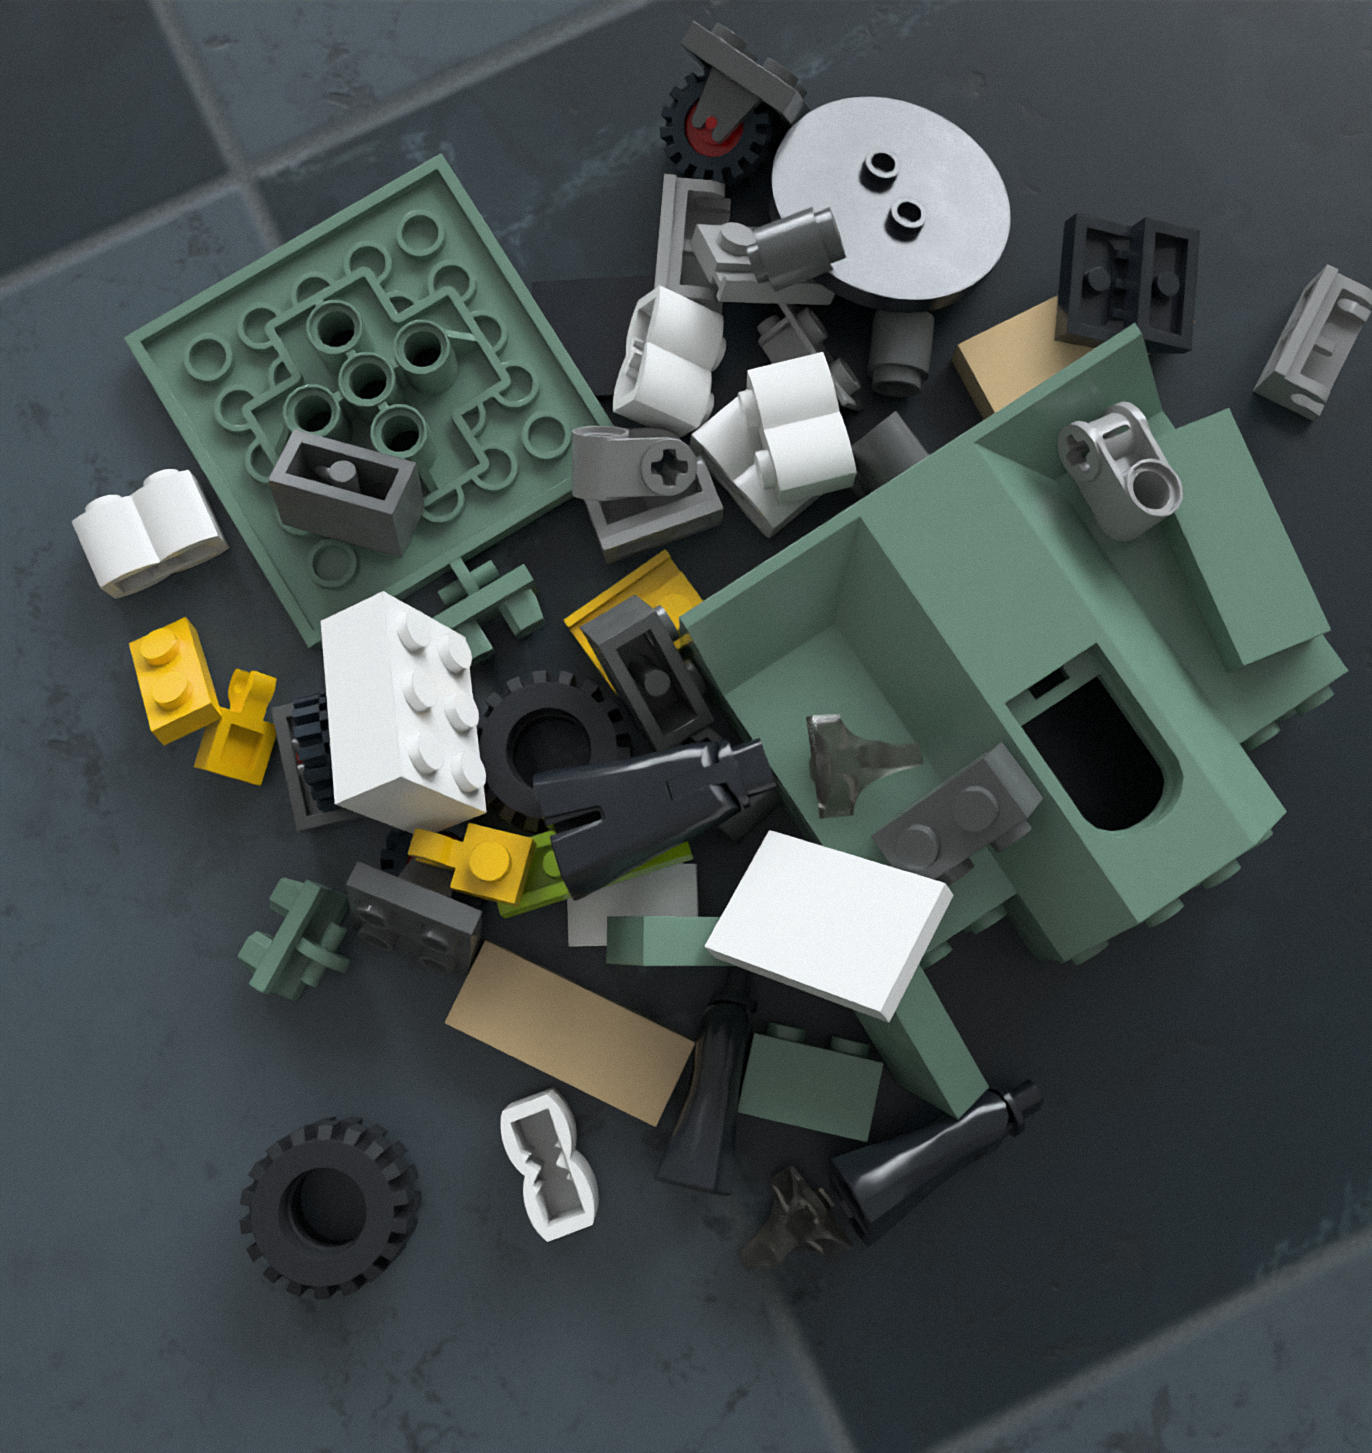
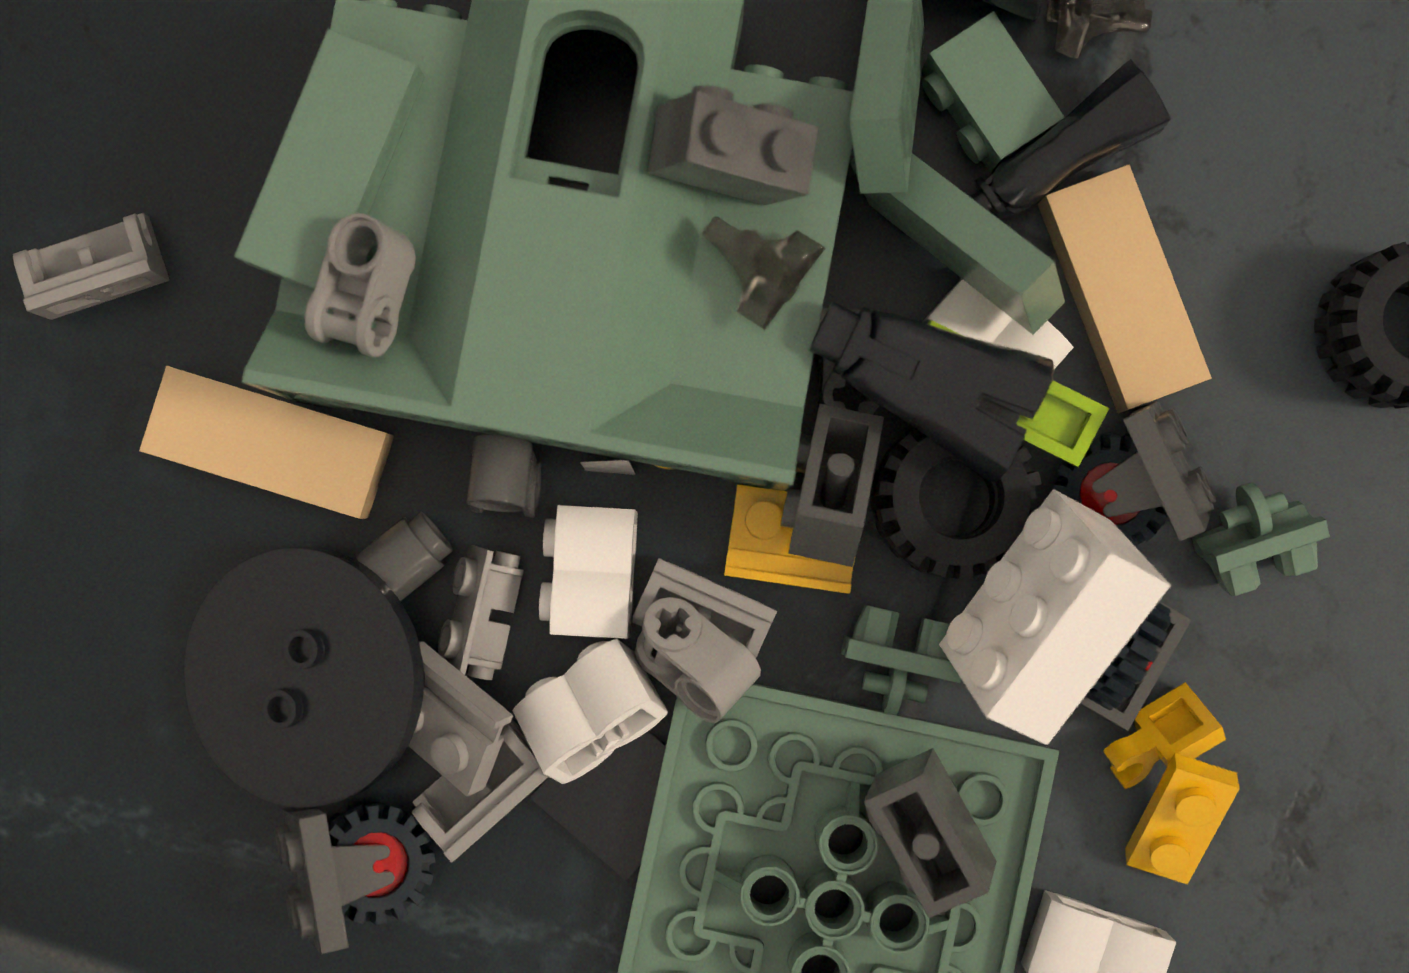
camera: 140 degrees left, 5 degrees up
yellow plate [408,823,537,908] -> none
white brick [501,1087,599,1242] -> none
white tile [704,830,954,1023] -> none
white brick [738,352,857,505] -> none
dark grey brick [746,207,847,292] -> none
black slope [1054,213,1200,354] -> none

